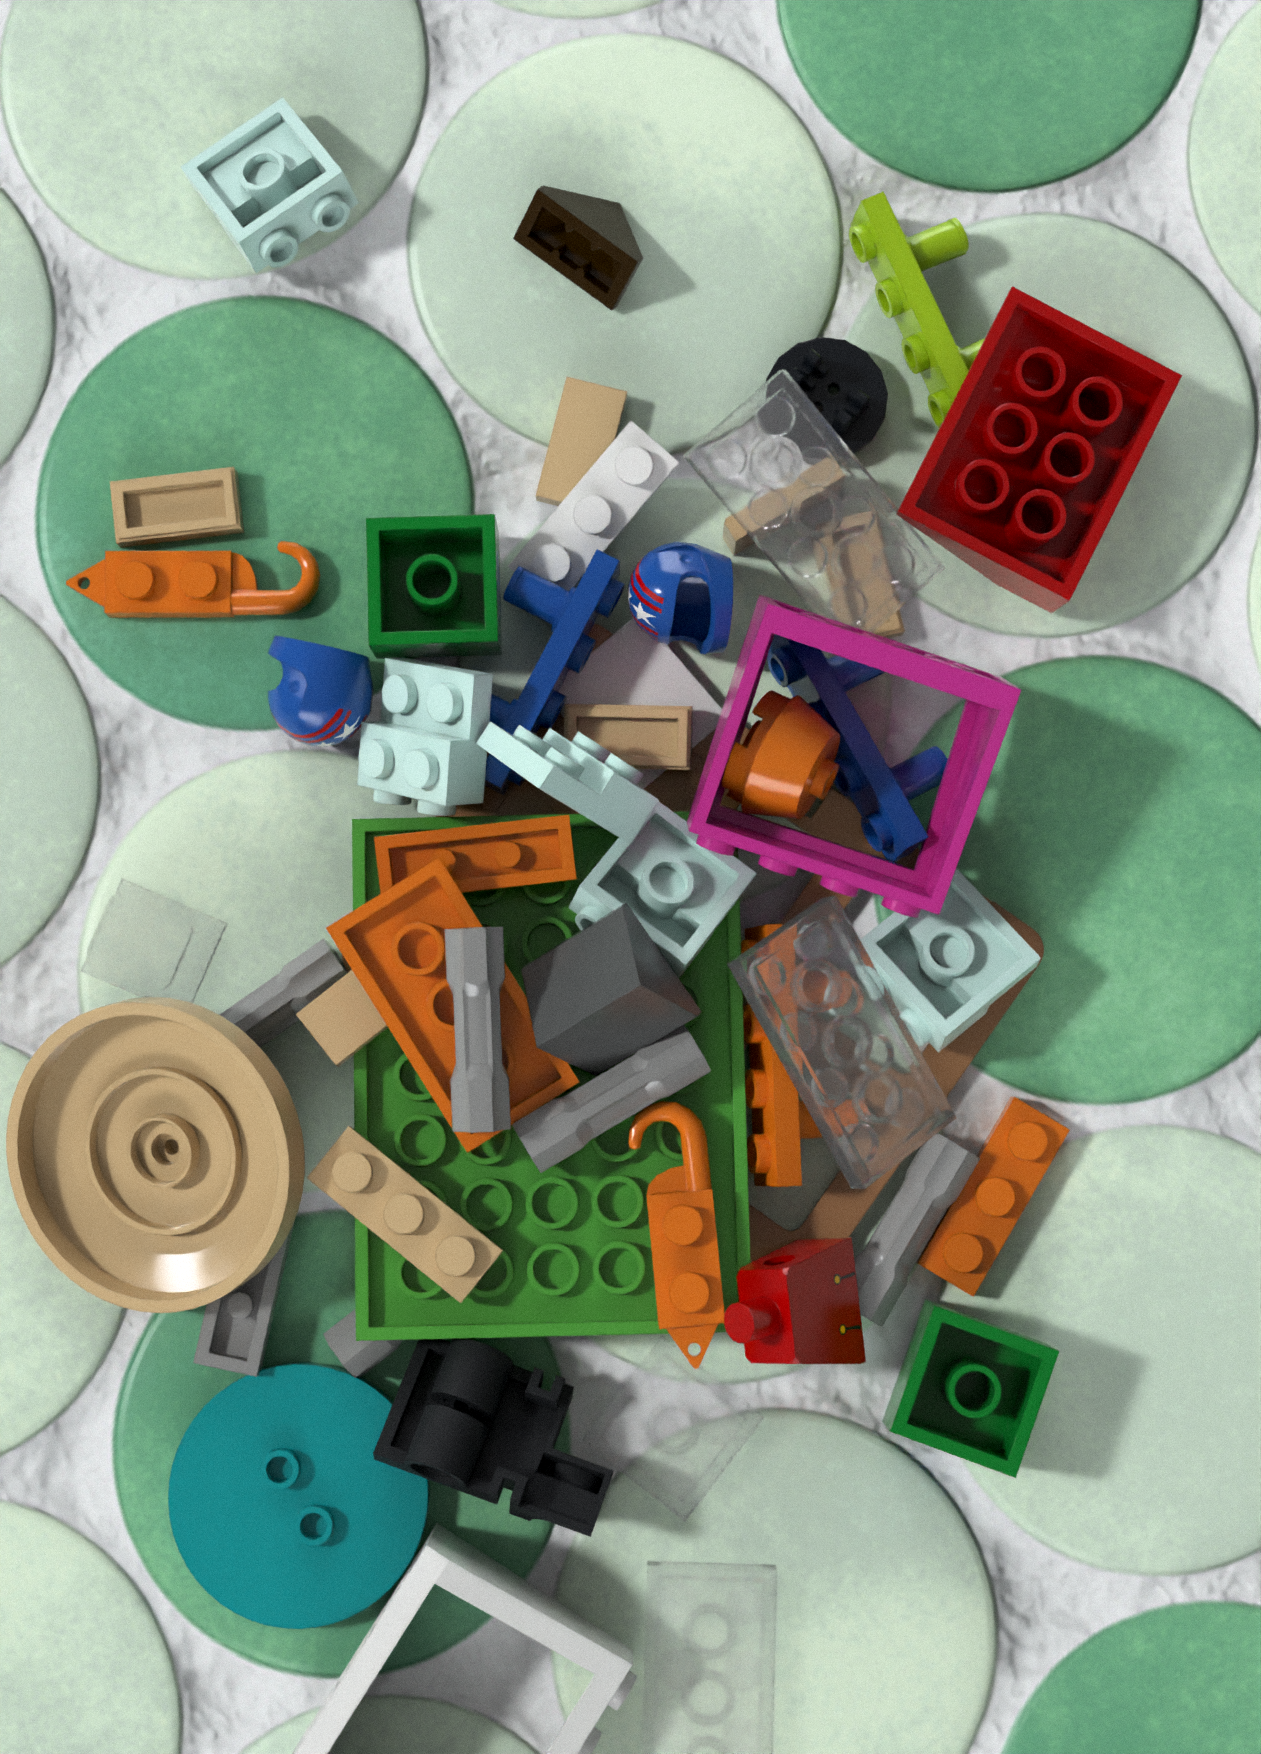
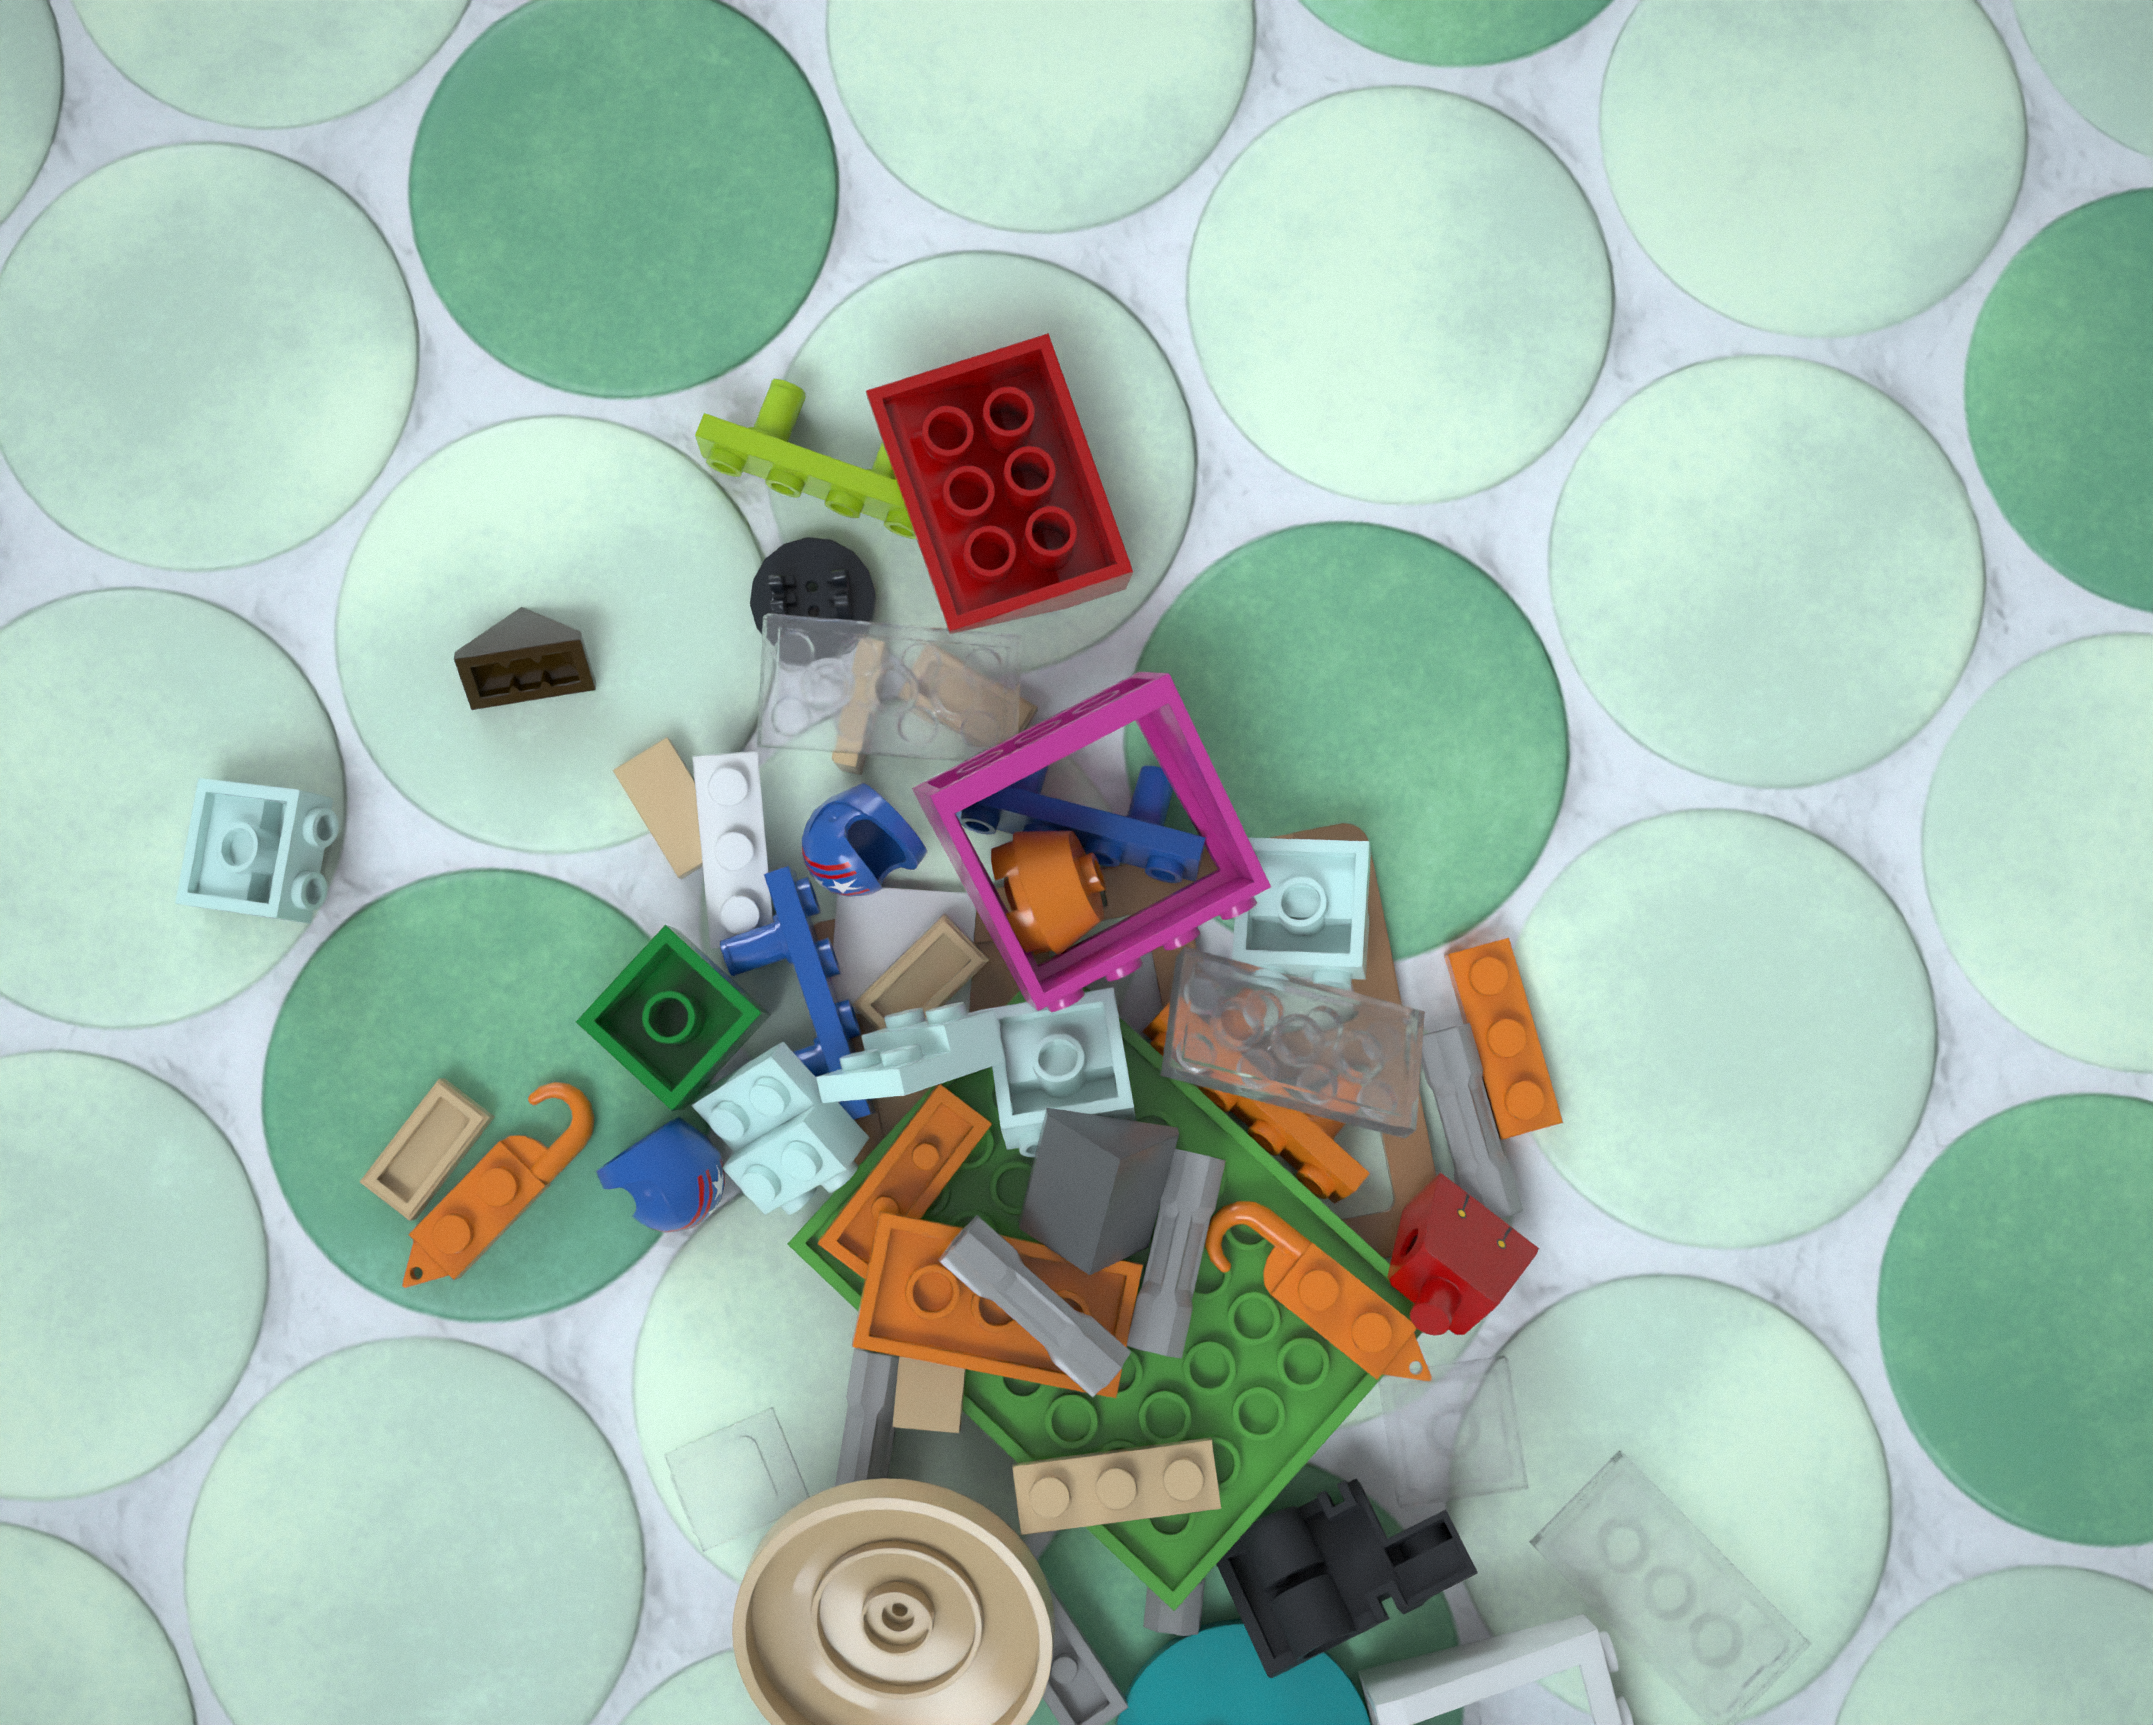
camera: 50 degrees left, 0 degrees up
green brick [882,1299,1059,1478] -> none

